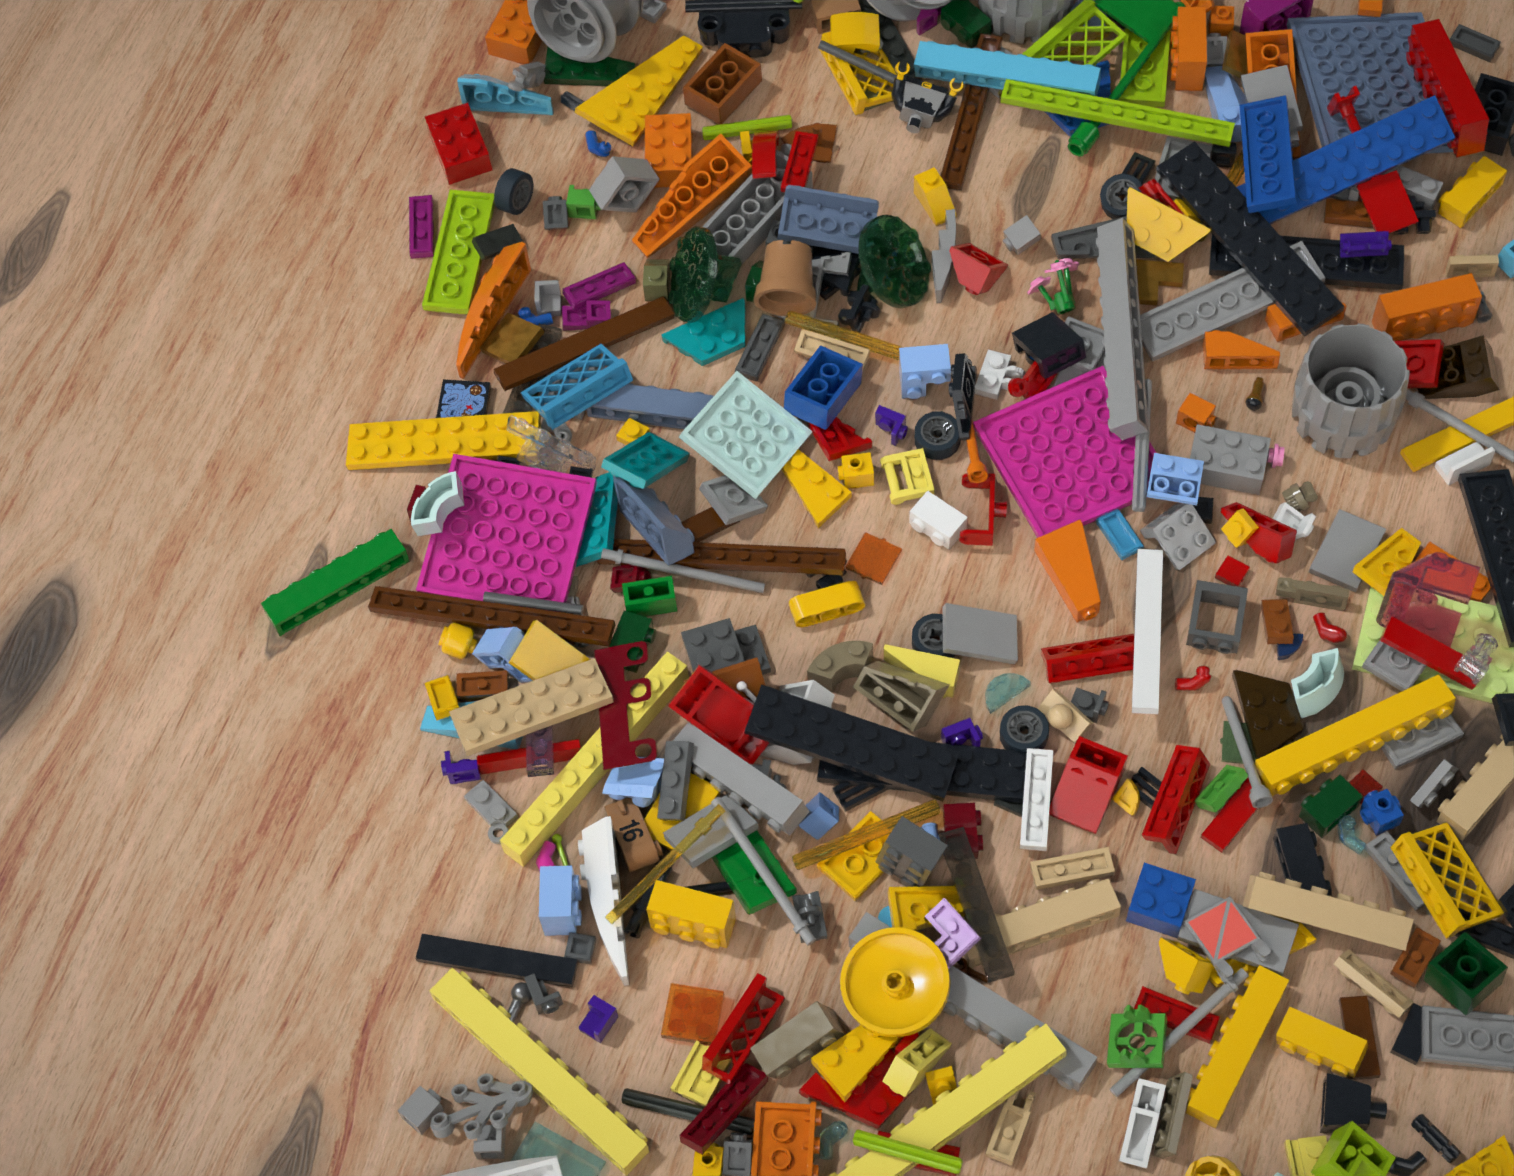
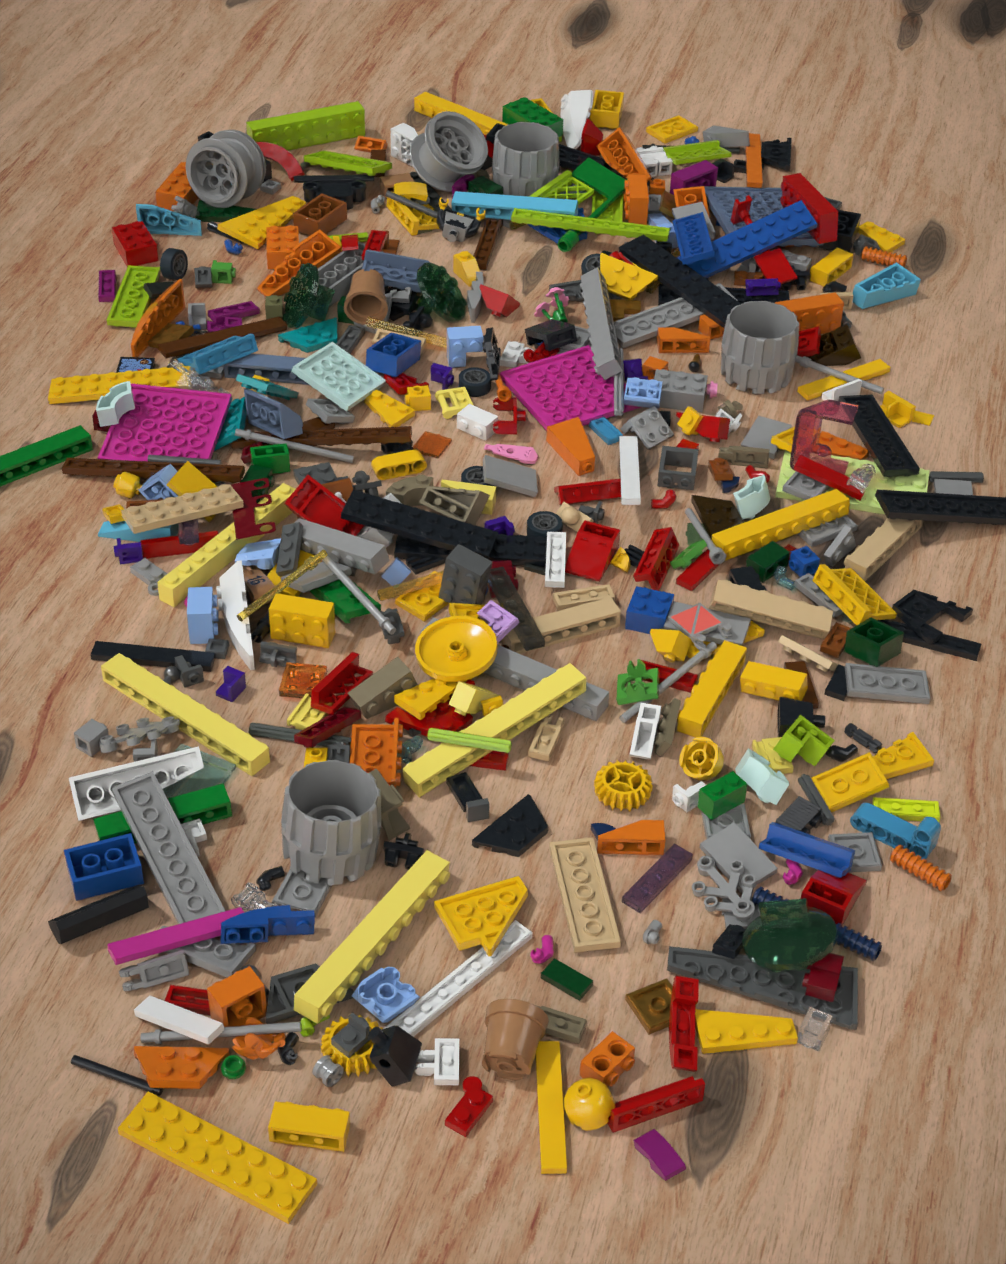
camera: 10 degrees left, 20 degrees down
light grey brick [589,156,659,212] -> none
clear light blue tile [985,673,1031,714] -> none
light grey brick [1002,215,1041,255] -> none
none -> dark grey hips [259,641,297,668]
none -> dark grey hips [352,471,382,497]
none -> light grey arm [370,195,386,214]
none -> bright pink piece [484,444,538,464]
none -> dark purple bracket [623,358,648,381]
none -> black arm [822,281,847,293]

